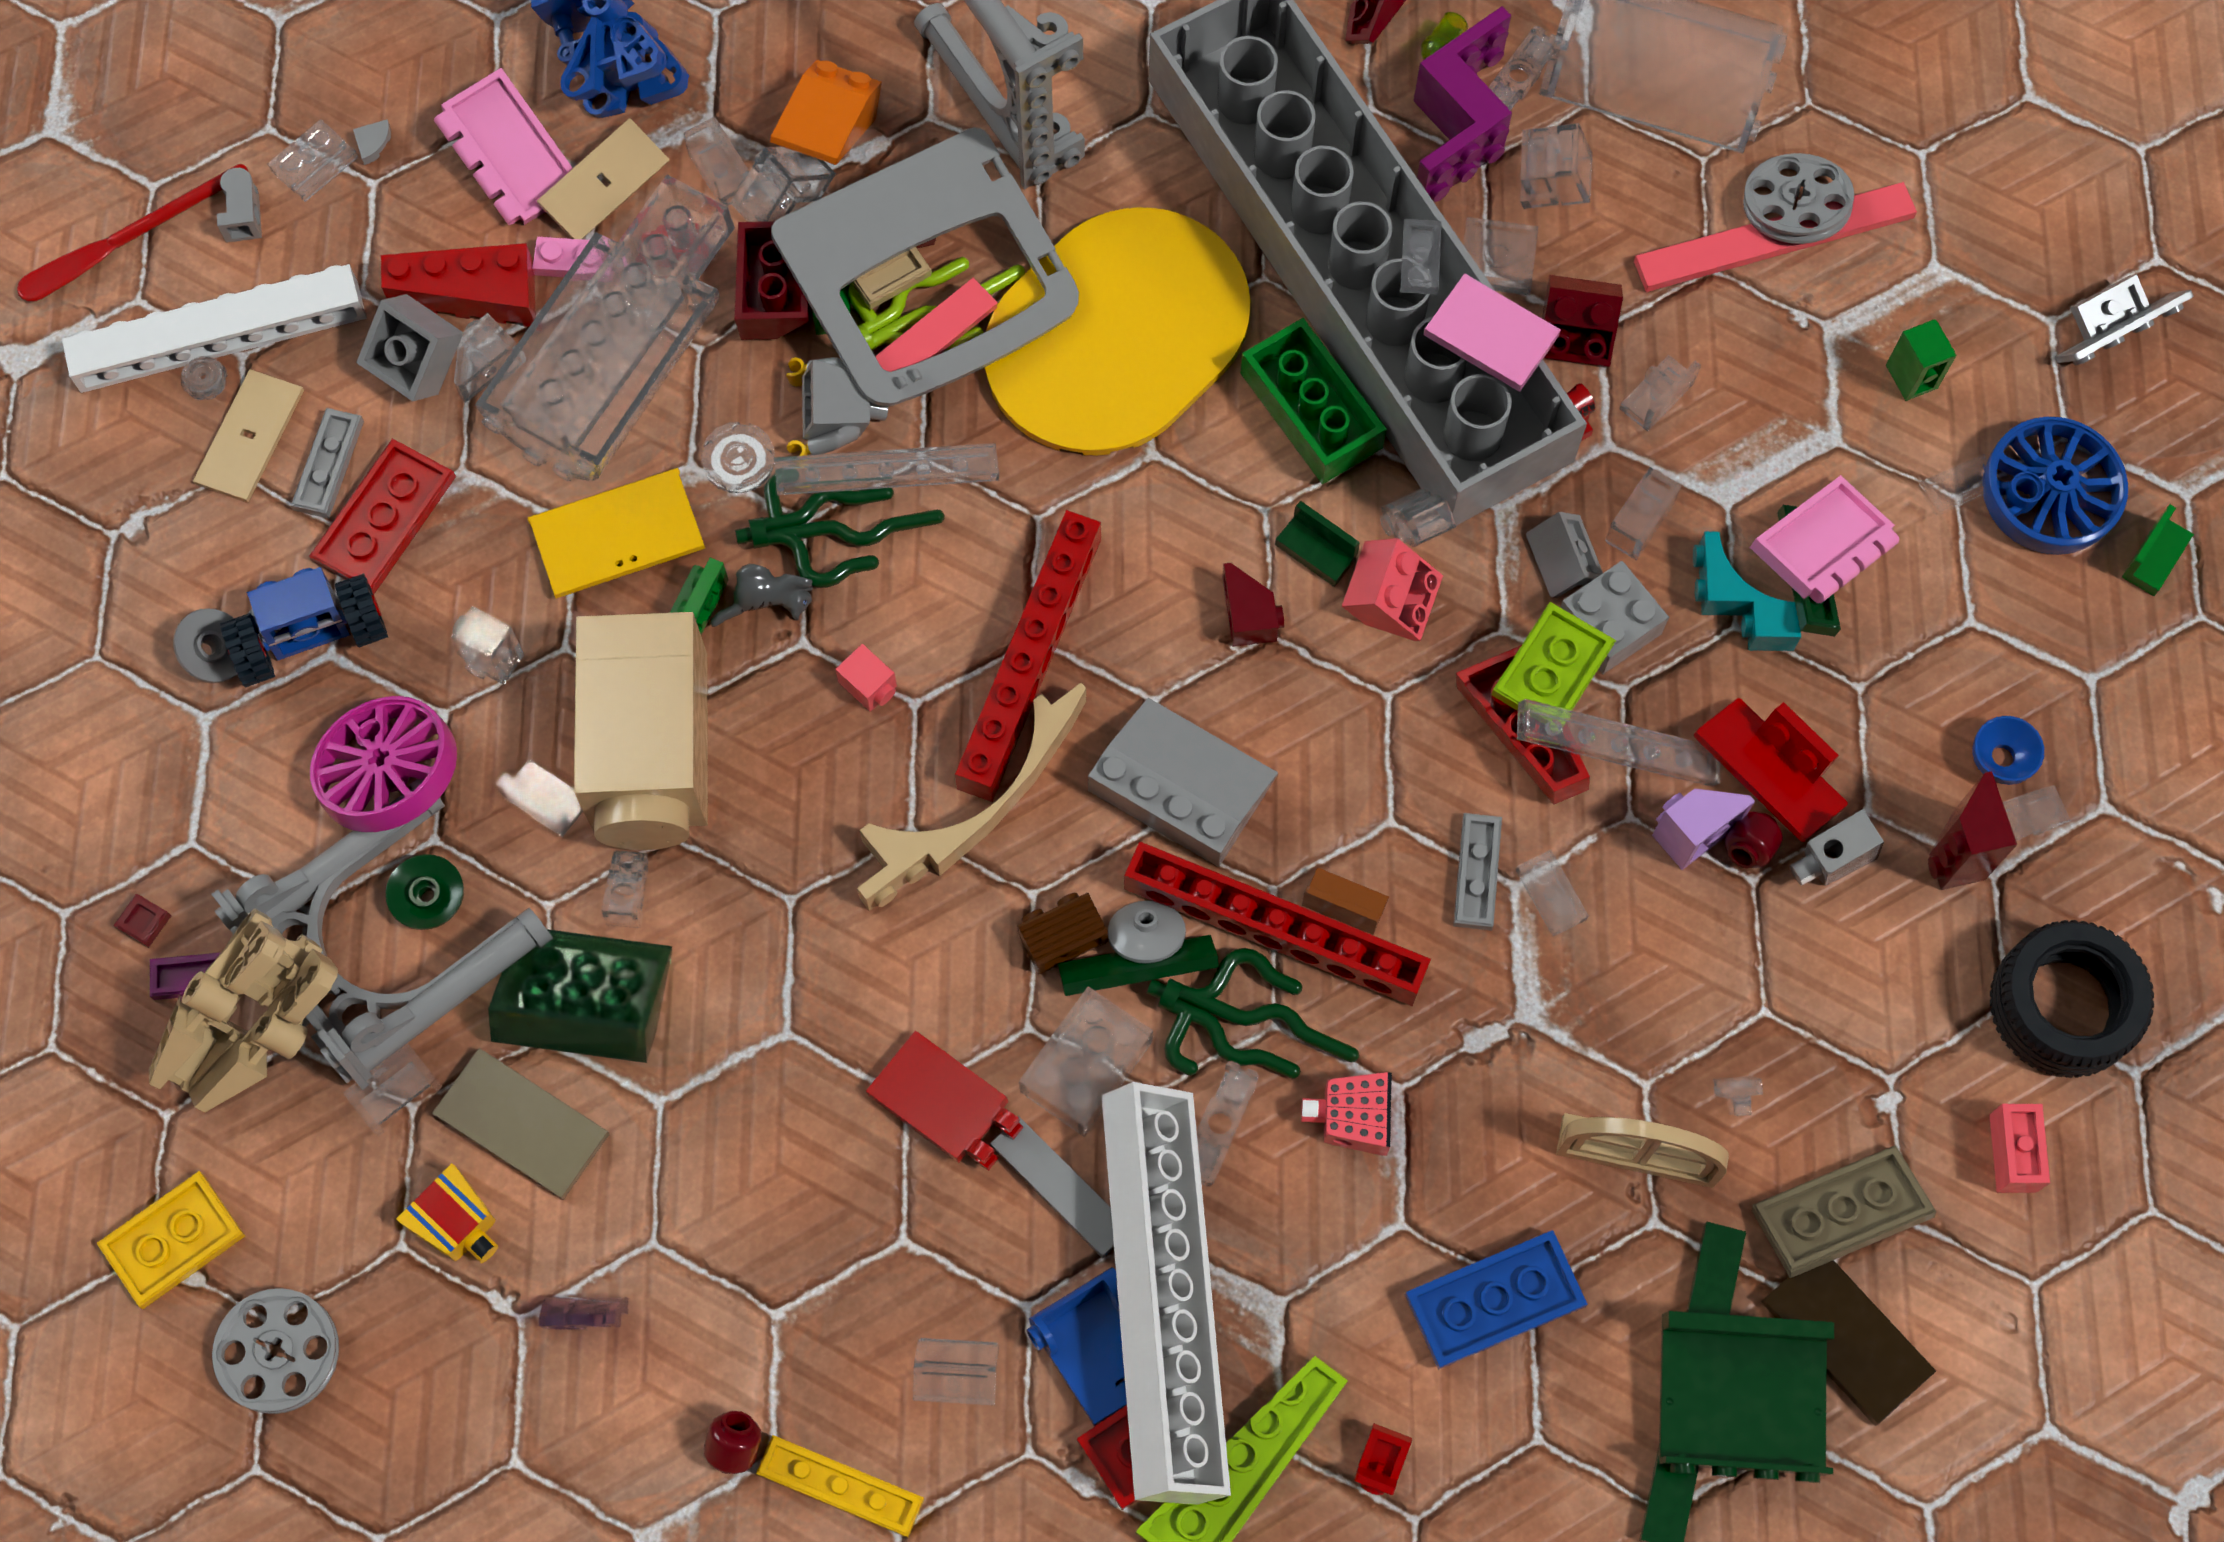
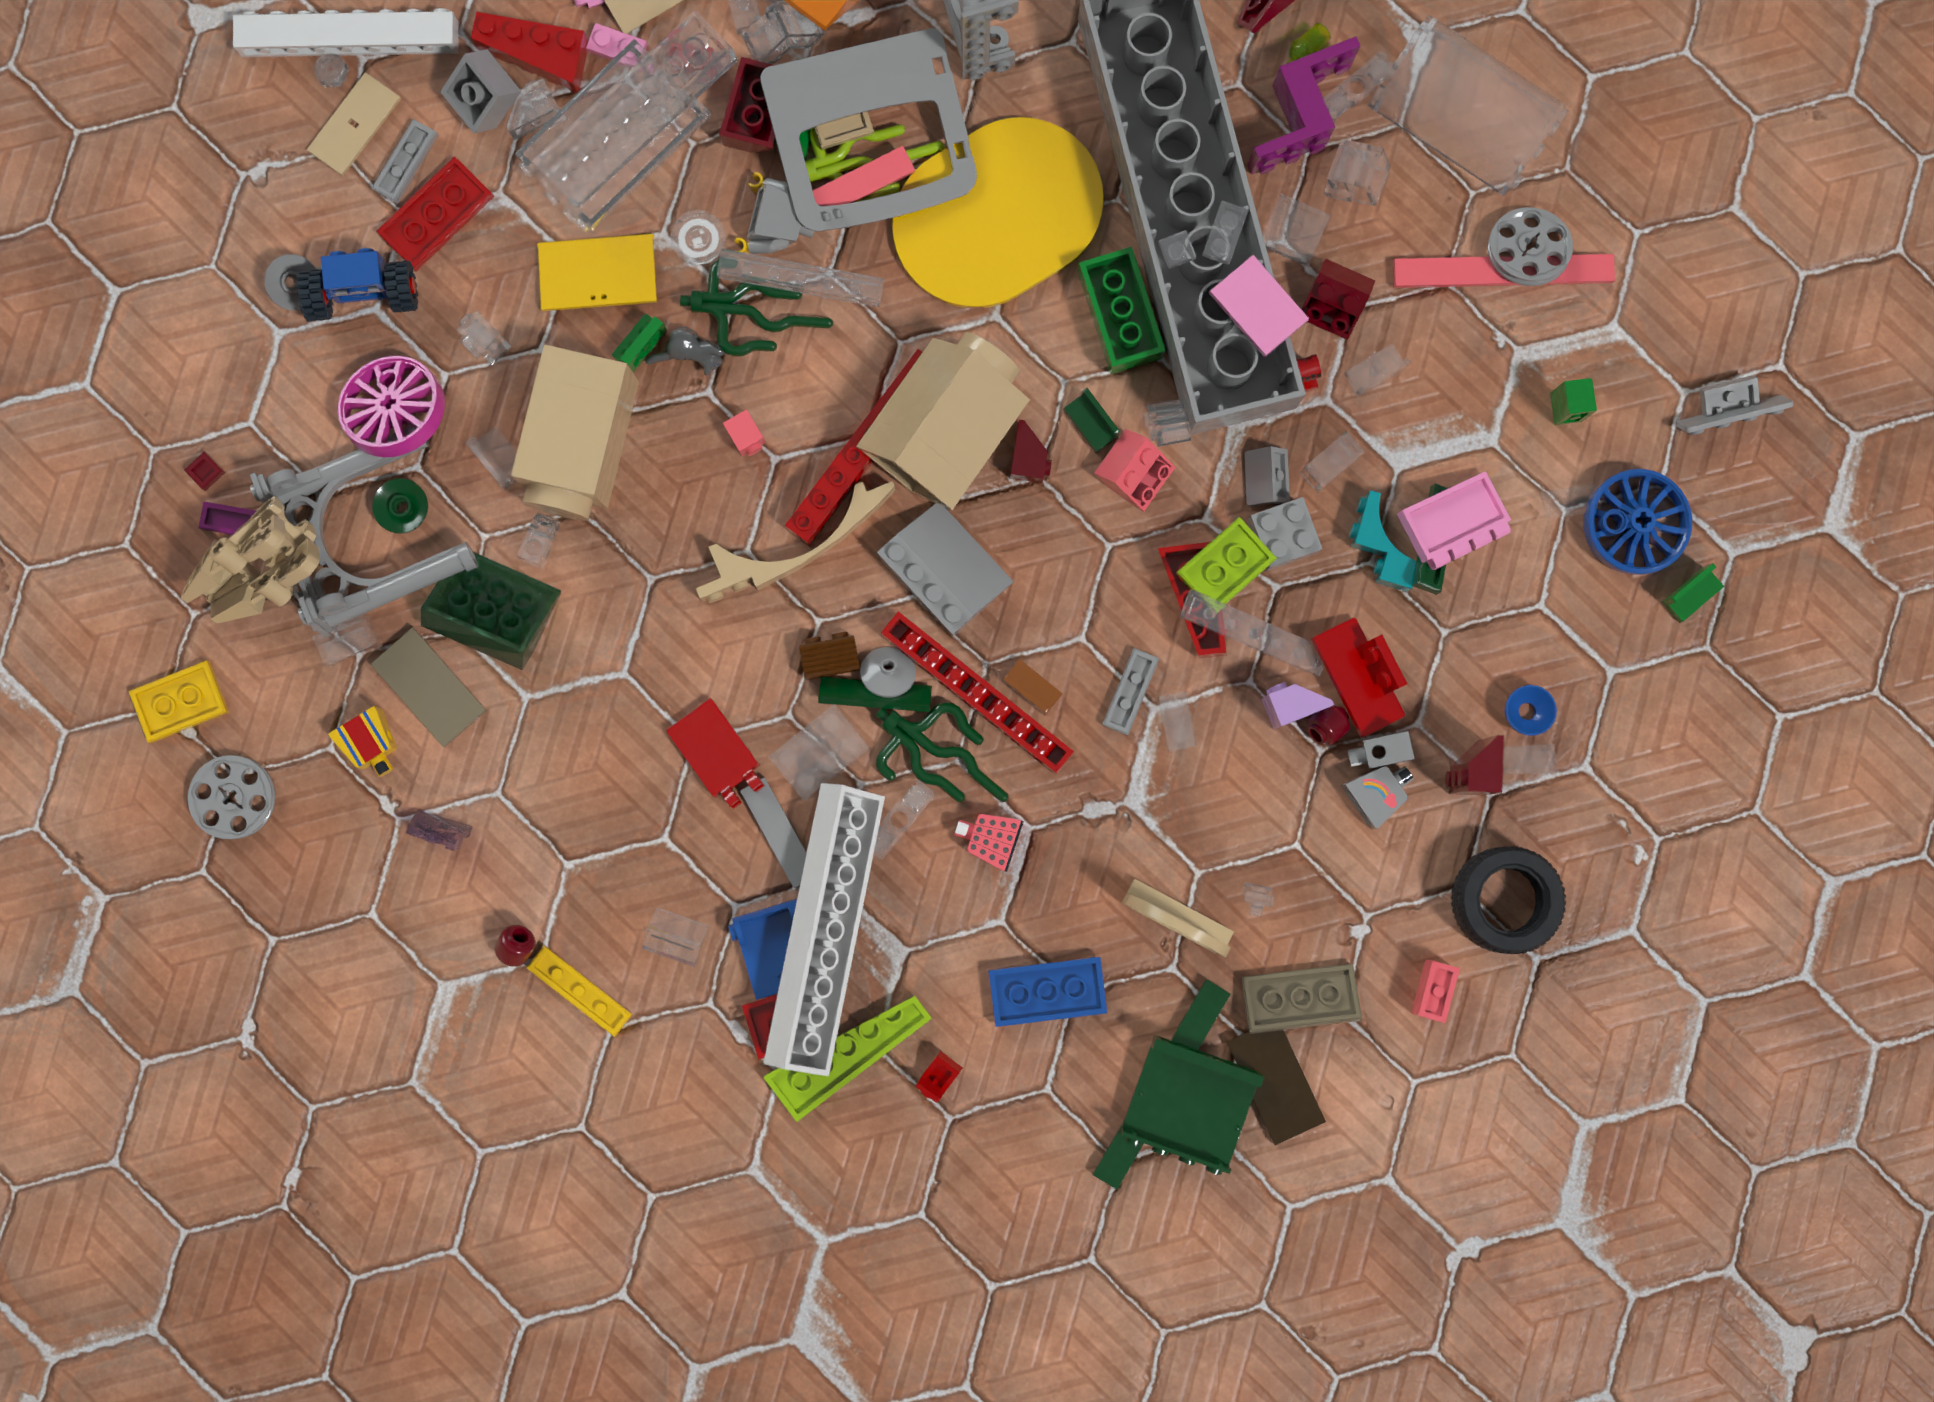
camera: 15 degrees right, 15 degrees up
none -> tan container [856,332,1030,510]
none -> clear plate [1158,230,1196,269]
none -> light grey torso [1341,766,1414,830]

